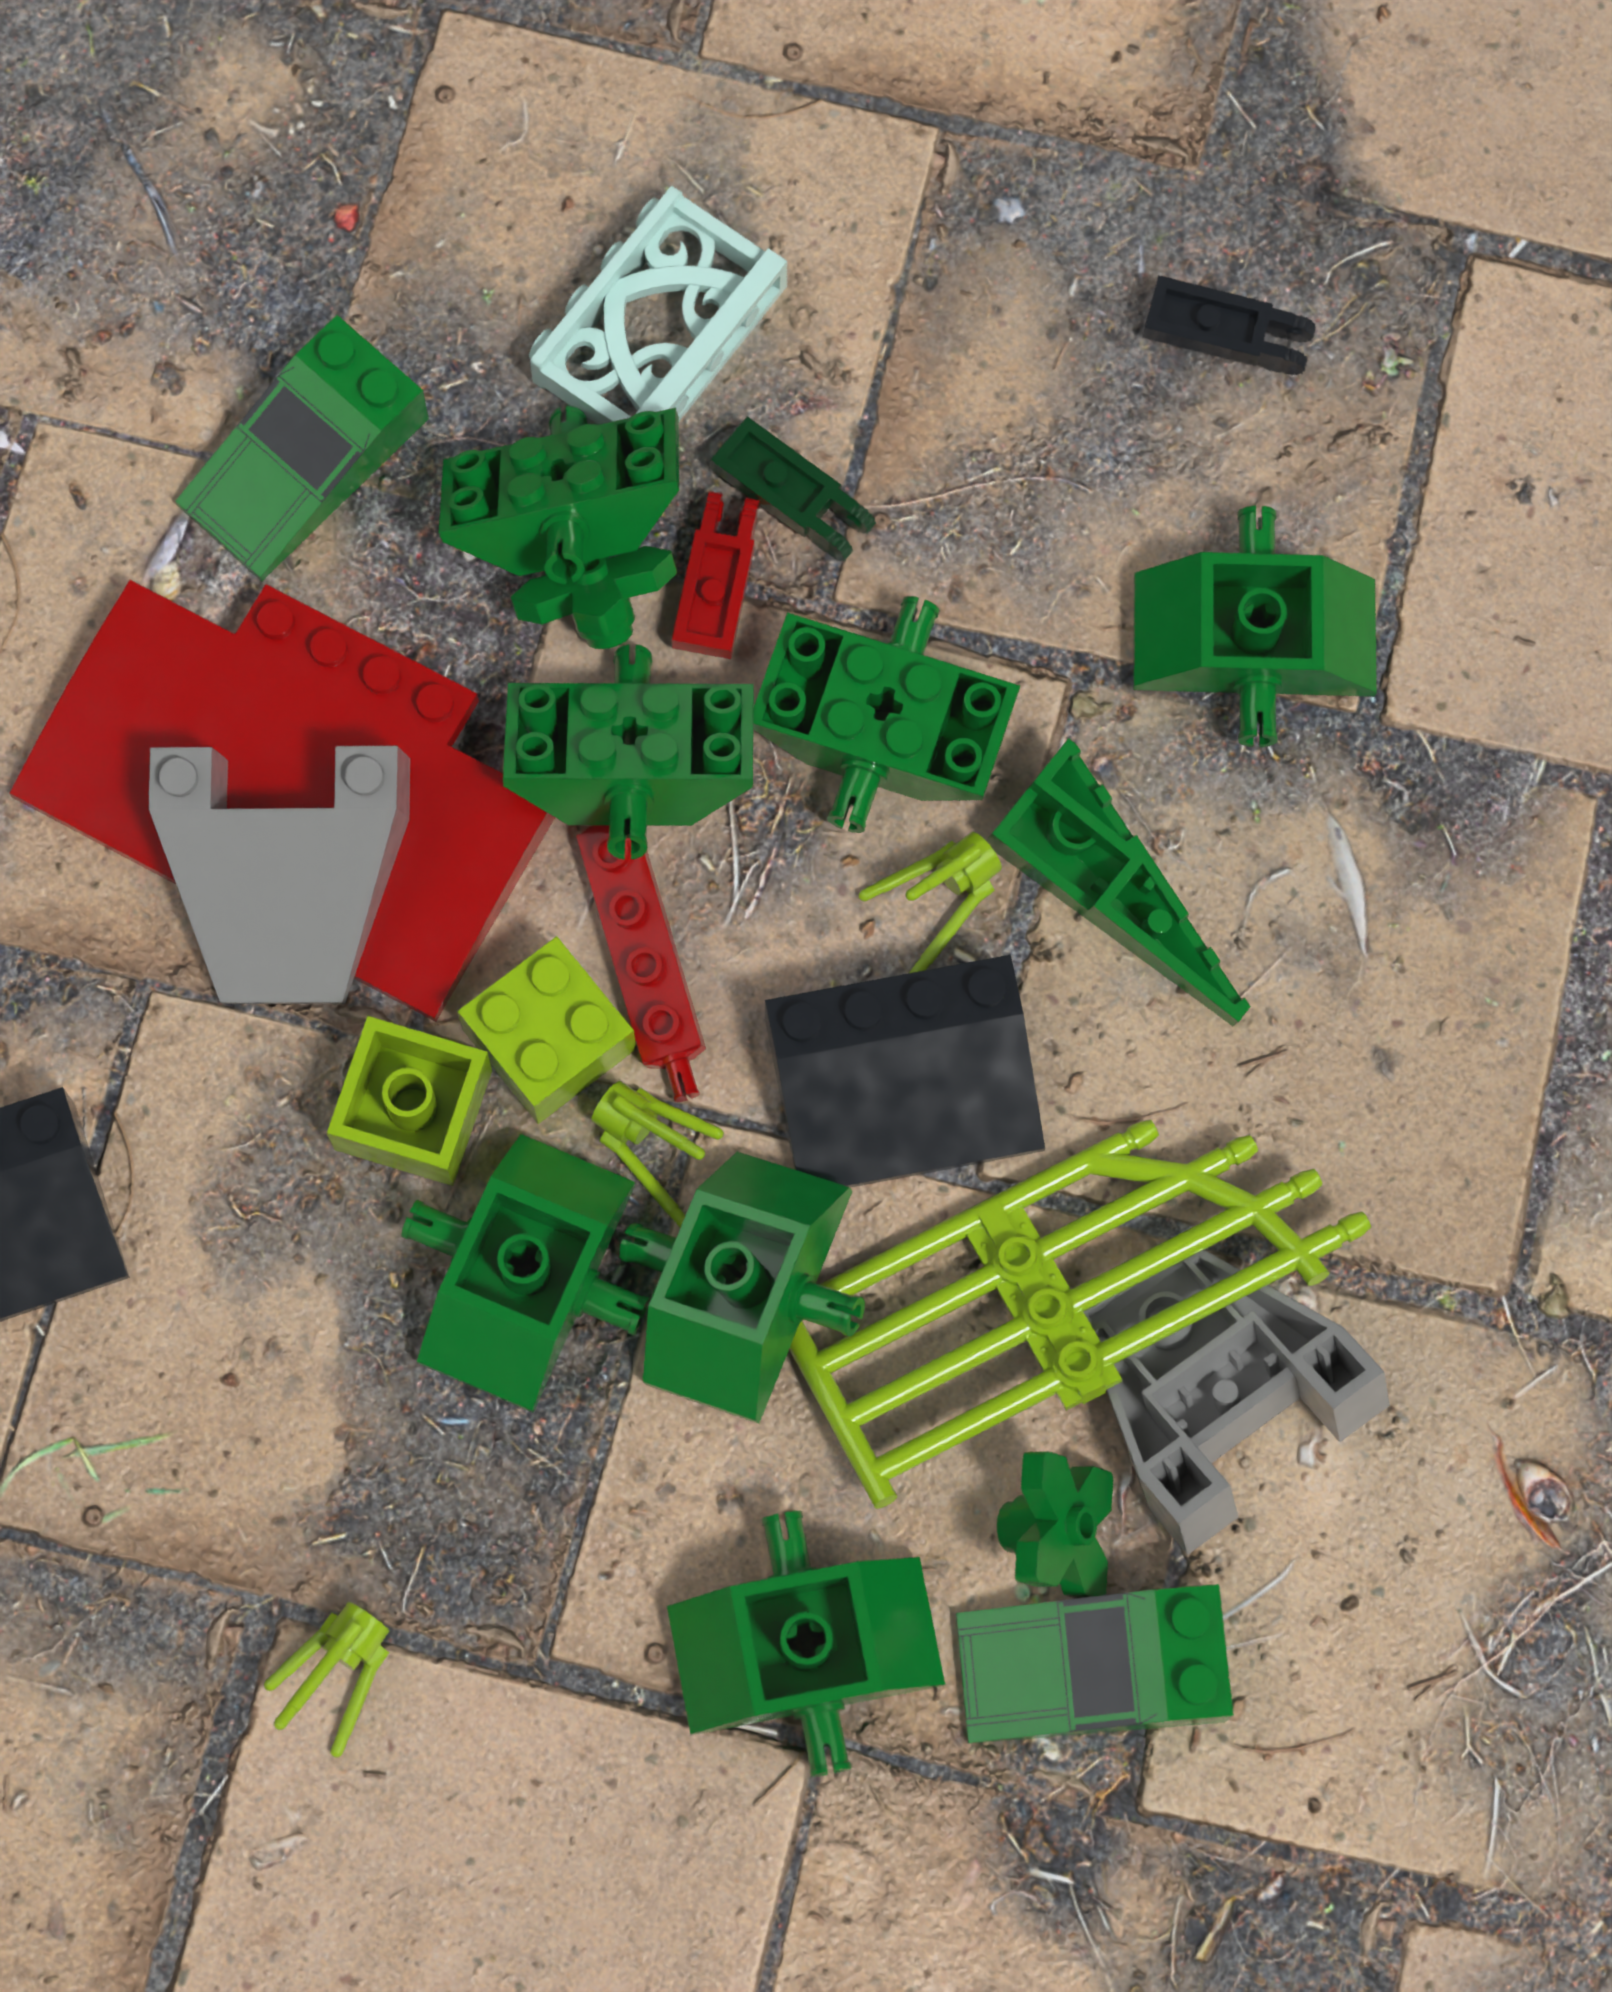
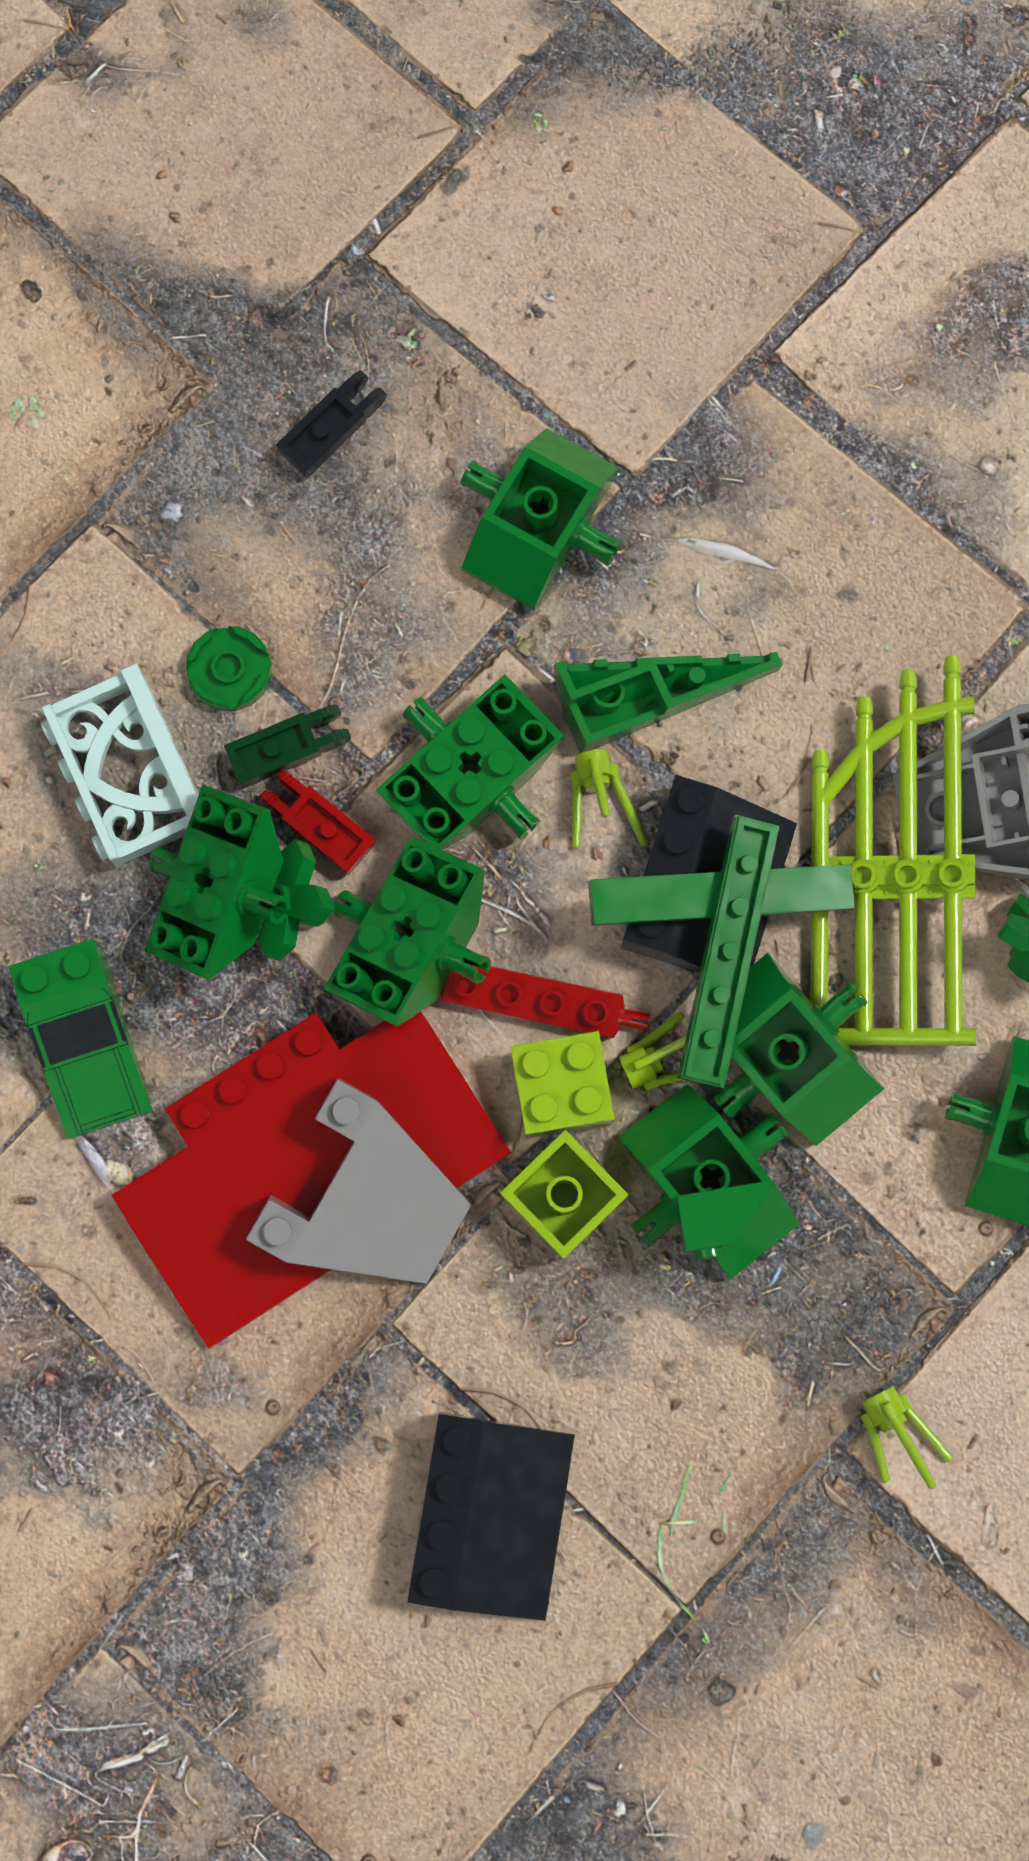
camera: 55 degrees left, 5 degrees up
none -> green tile [186,626,272,711]
none -> green tile [588,864,855,926]
none -> green slope [674,1181,770,1260]
none -> green tile [677,815,779,1089]

